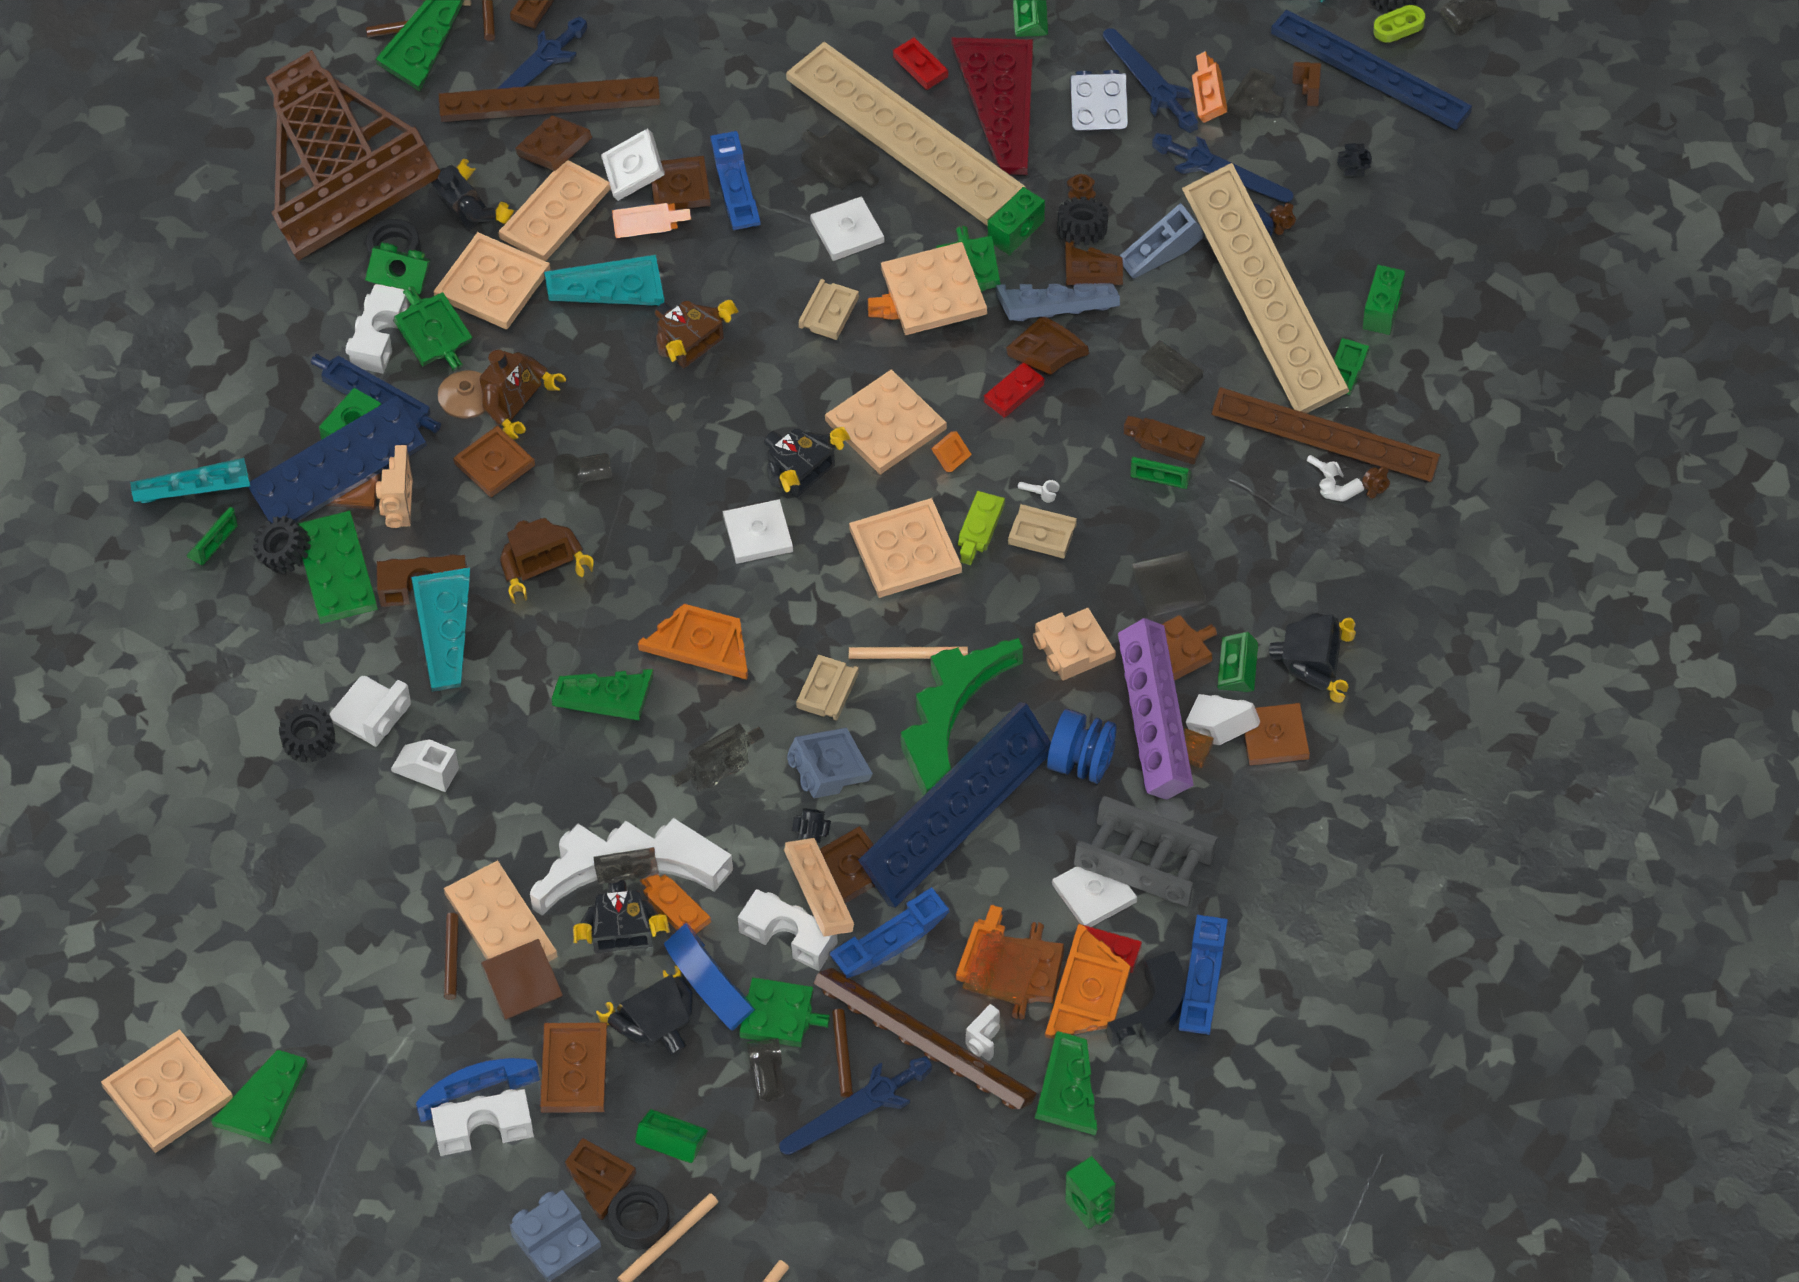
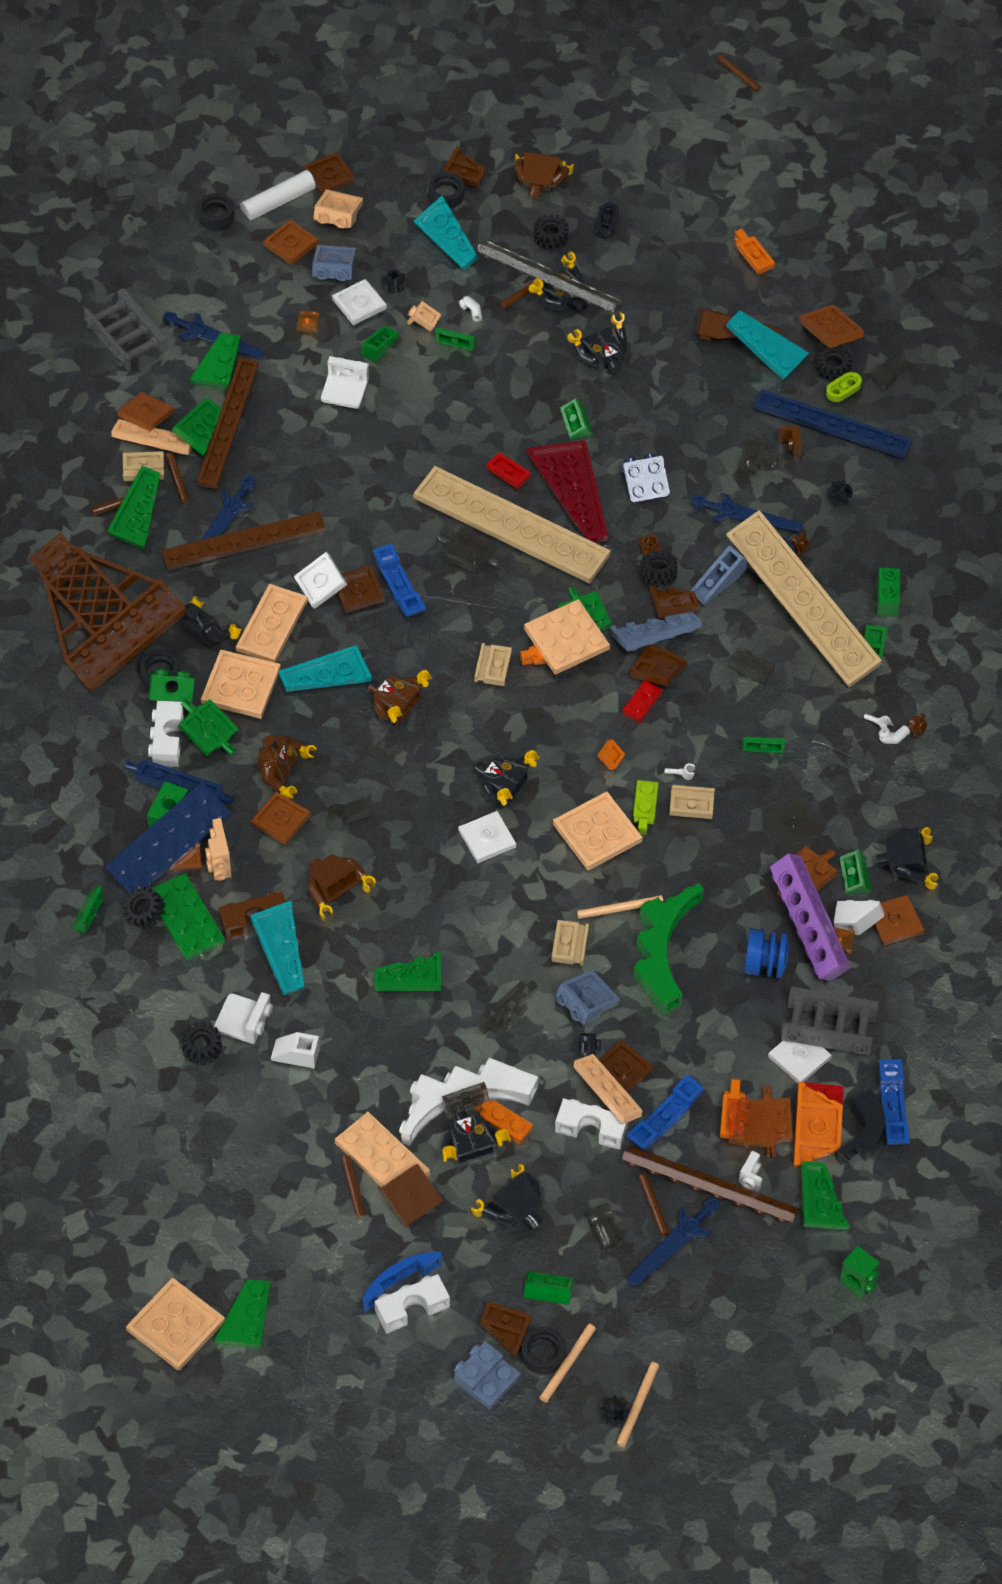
camera: 15 degrees left, 0 degrees up
teal wing [130,458,250,503] -> none
medium nougat dish [438,370,486,419] -> none
reddish brown plate [515,115,593,171] -> none
dark orange plate [540,1022,608,1113] -> none
hinge [612,203,691,238] -> none
orange wing [638,604,748,680] -> none
blue slope [664,923,755,1031] -> none
green plate [740,977,830,1048] -> none
white plate [810,196,884,261] -> none
light nougat plate [825,369,947,475] -> none
dark blue plate [858,702,1051,908] -> none
green brick [988,187,1045,256] -> none
light nougat plate [1033,608,1116,681] -> none
dark blue sword [1103,28,1198,133] -> none
reddish brown hinge [1123,416,1205,465] -> none
orange hinge [1192,51,1228,123] -> none
reddish brown plate [1211,387,1441,482] -> none

